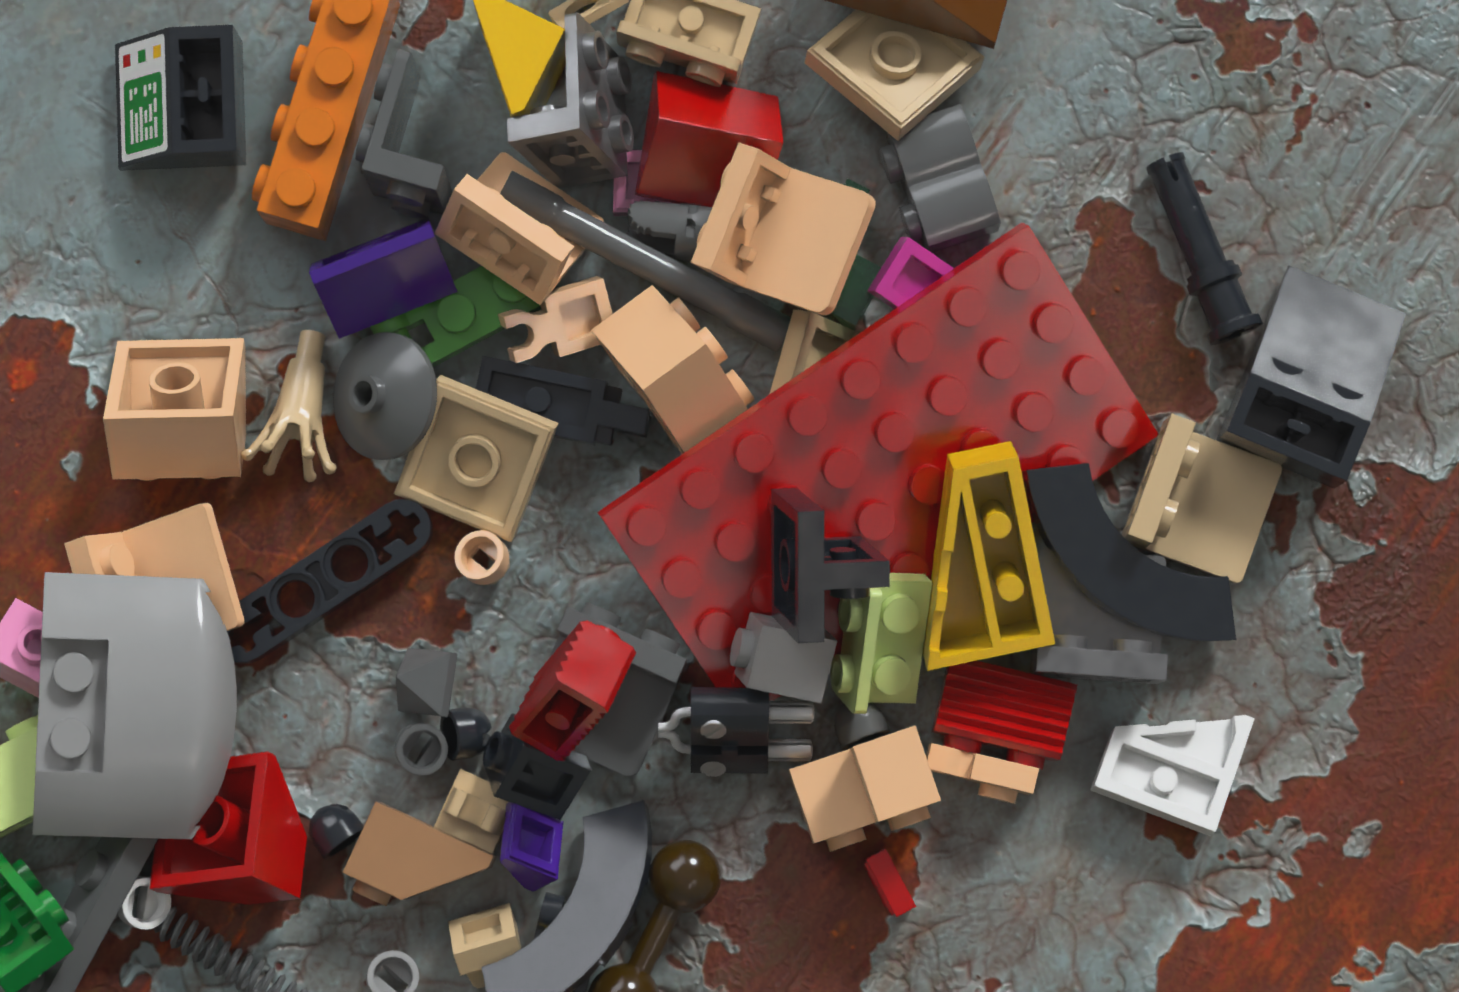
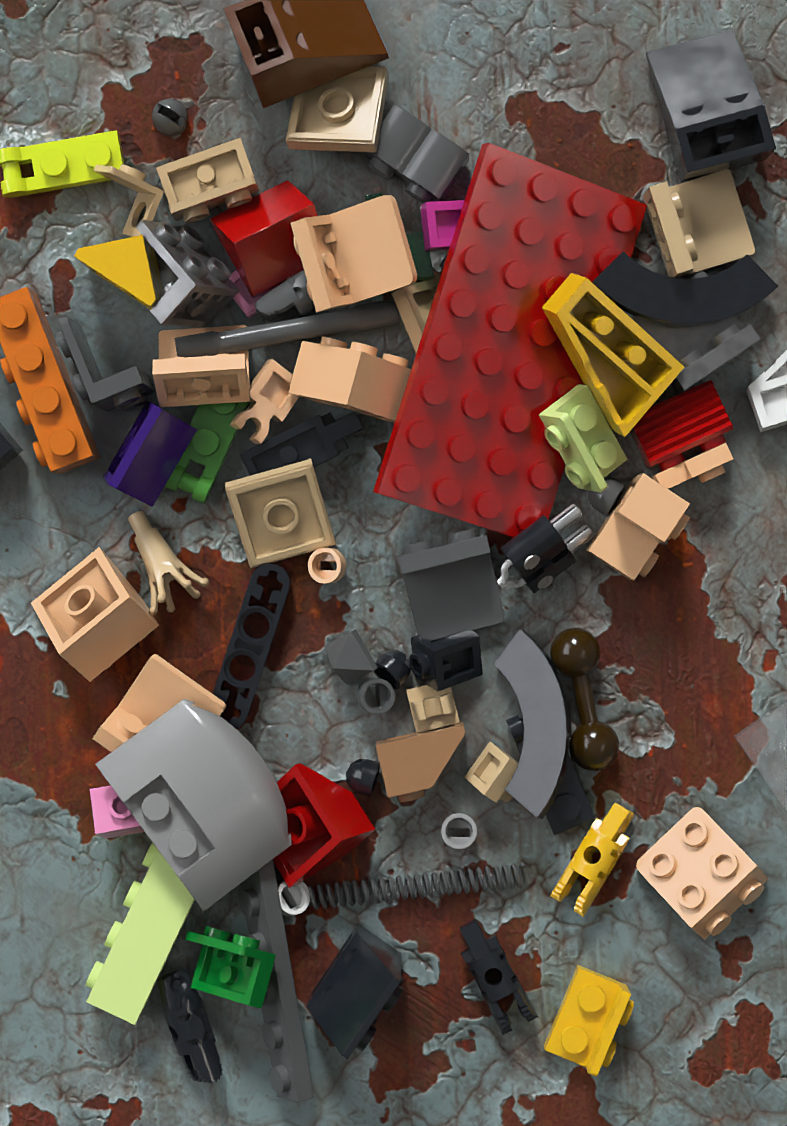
camera: 40 degrees left, 5 degrees up
dark grey dish [333,332,437,460] -> none
dark purple slope [500,802,564,892] -> none
red brick [509,620,636,761] -> none
light grey brick [730,612,837,703] -> none
black bracket [771,488,890,643] -> none
red tile [862,849,916,917] -> none
black pin [1146,152,1263,345] -> none

